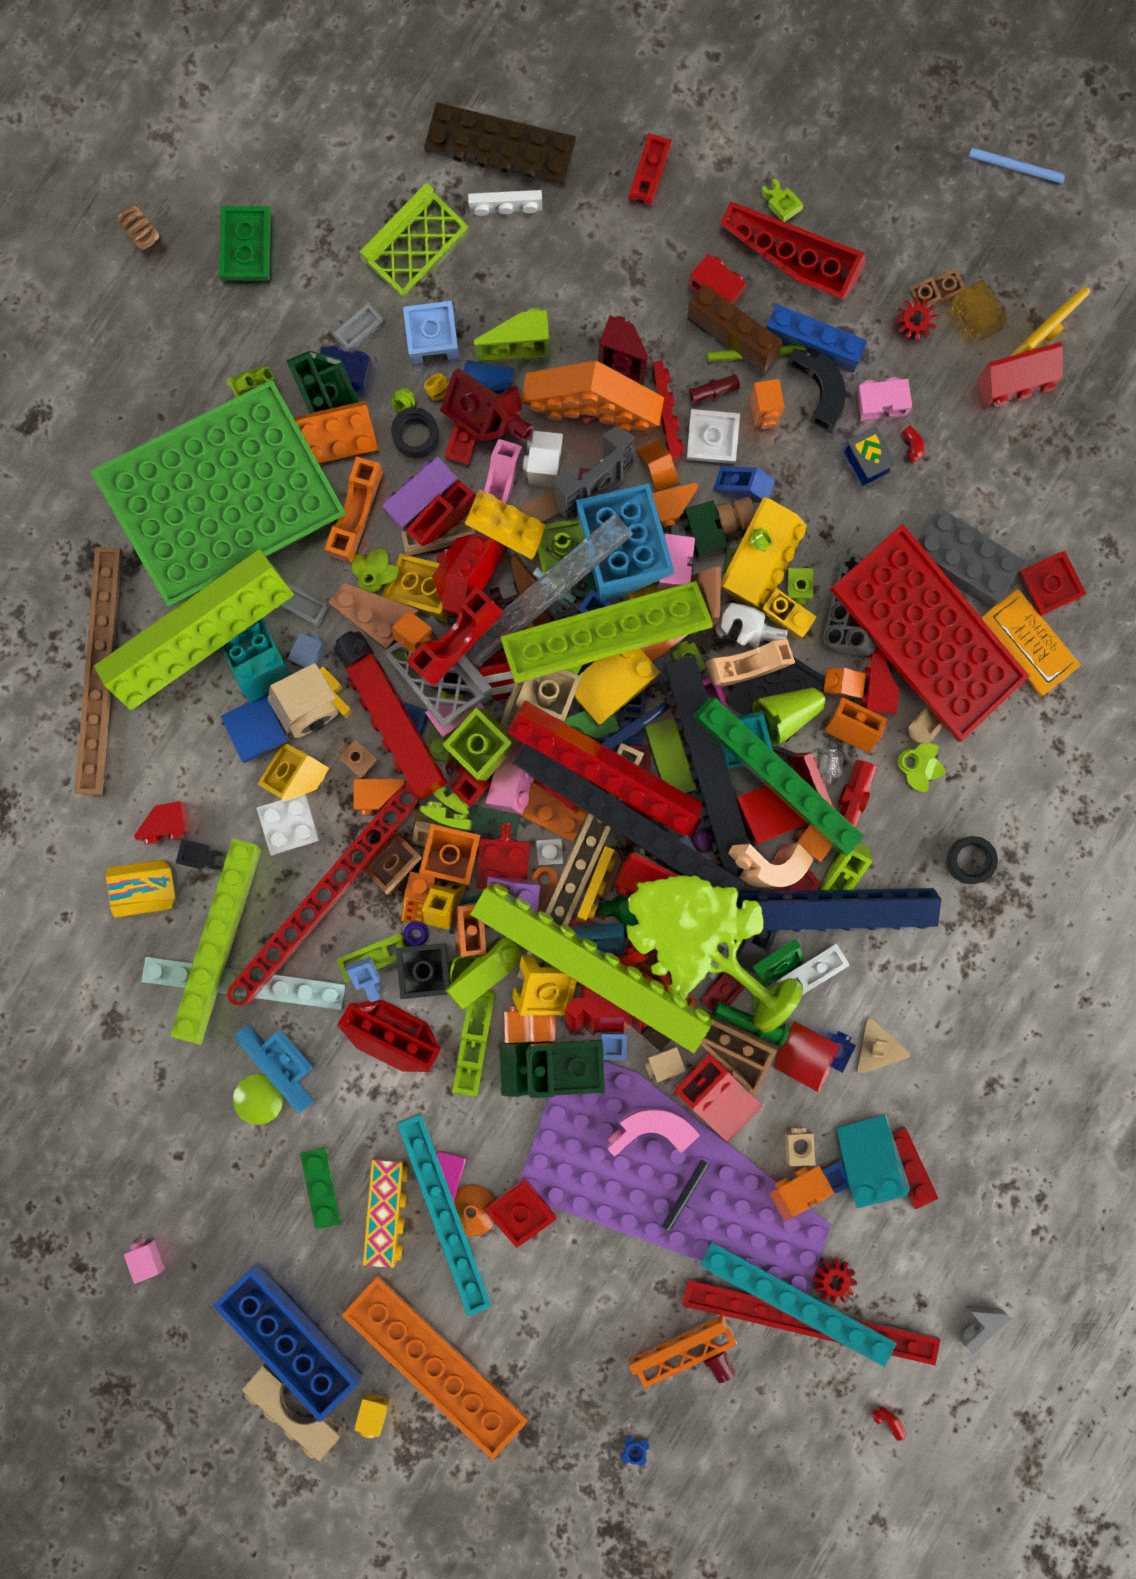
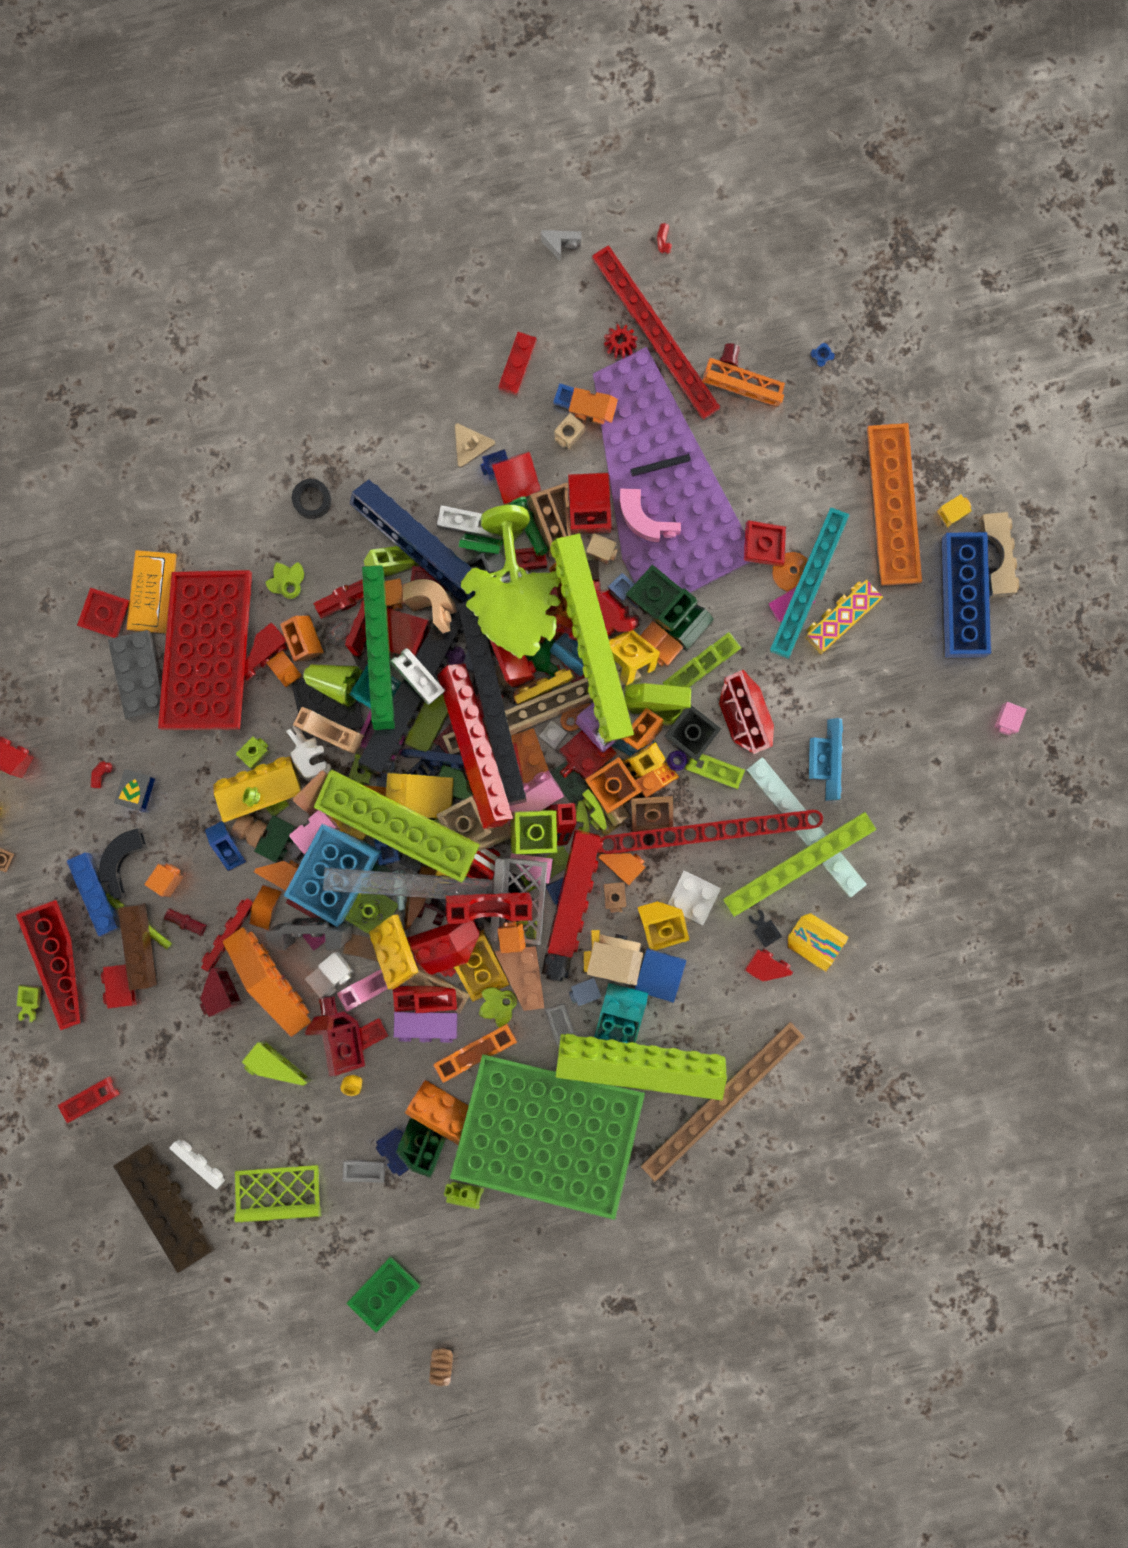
camera: 135 degrees left, 0 degrees up
lime dish [233,1074,284,1125] -> none
green plate [300,1147,342,1230] -> none
medium blue plate [346,957,381,1002] -> none
lime plate [391,388,416,413] -> none
black tyre [391,407,439,458] -> none
light blue panel [403,301,460,365] -> none
blue slope [463,360,515,394] -> none
white plate [686,409,740,464] -> none
teal plate [699,1241,897,1367] -> none
yellow slope [762,588,817,641] -> none
dark grey beam [823,553,877,656] -> none
teal slope [837,1114,910,1208] -> none
bright pink brick [855,377,912,421] -> none
red gear [895,297,938,340] -> none
tan tile [908,706,944,745] -> none
none -> white plate [390,648,445,705]

